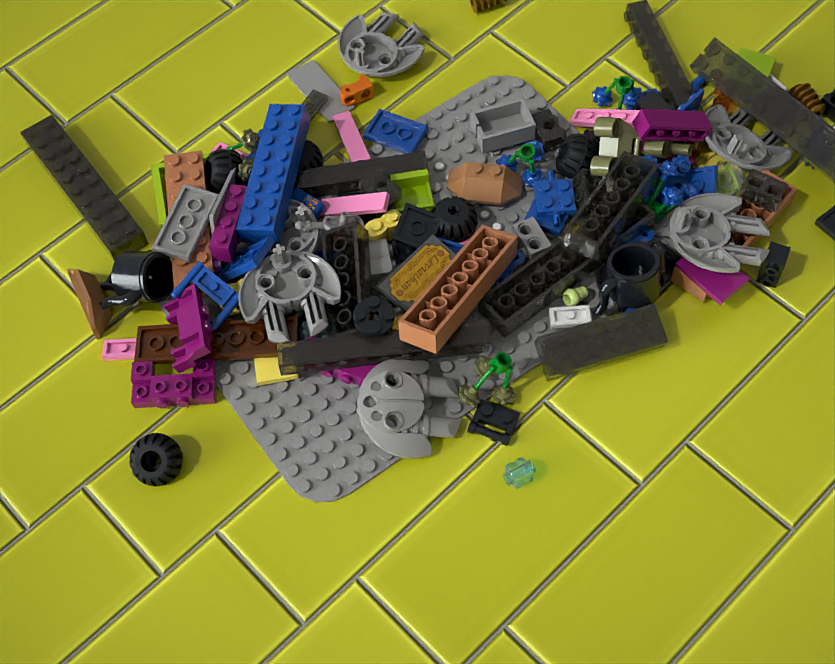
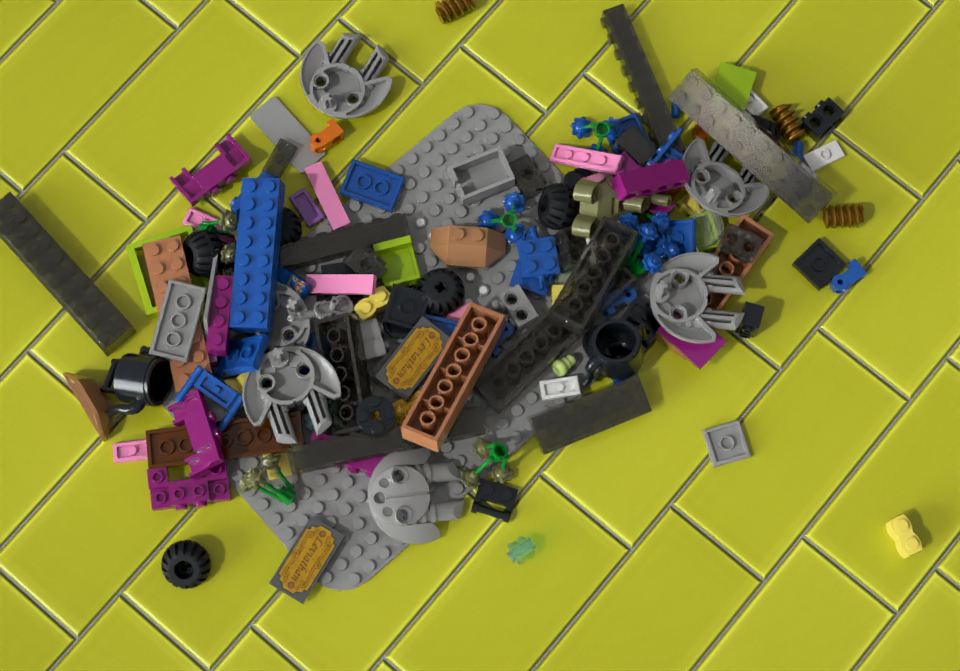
camera: 10 degrees left, 15 degrees up
none -> magenta bracket [169,134,252,207]
none -> plant [239,453,296,505]
none -> tile [269,516,345,604]
none -> medium lavender tile [289,187,325,229]
none -> light grey tile [702,420,751,468]

